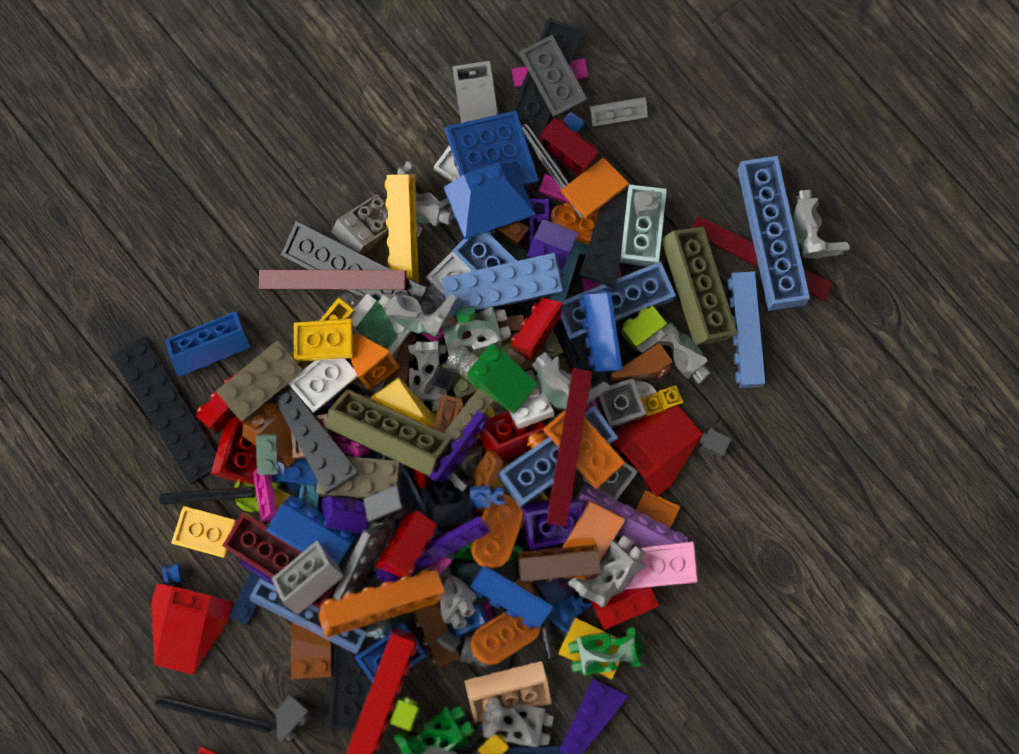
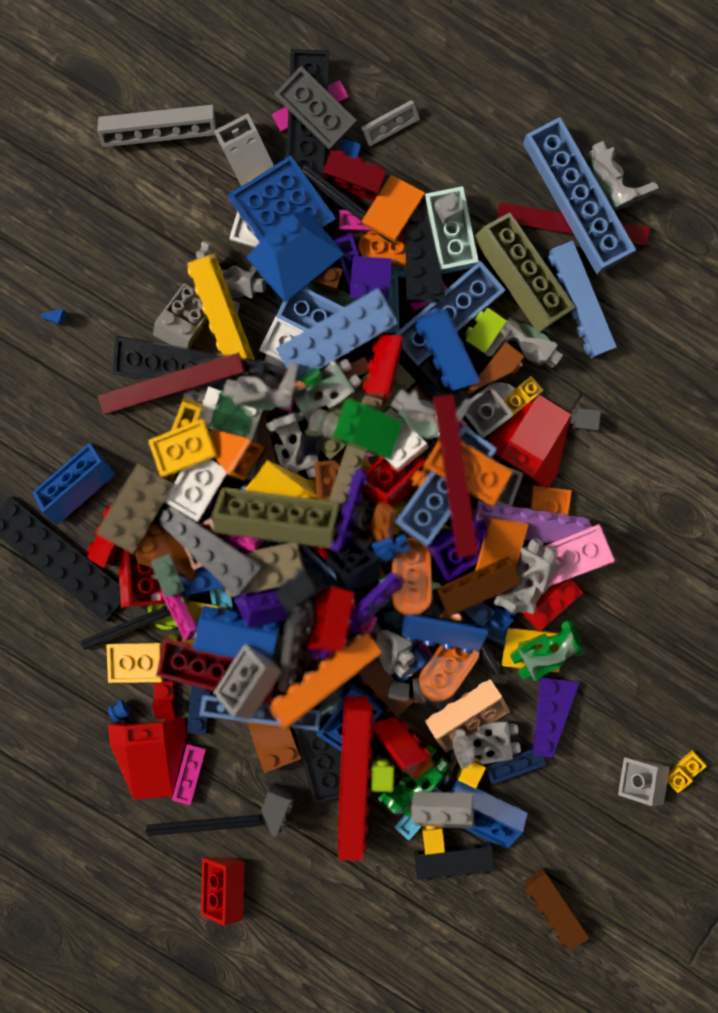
camera: 20 degrees left, 10 degrees up
none -> blue slope [41,309,68,326]
none -> light grey brick [97,105,216,147]
none -> red slope [152,680,175,719]
none -> dark pink plate [172,743,207,805]
none -> red slope [371,717,434,780]

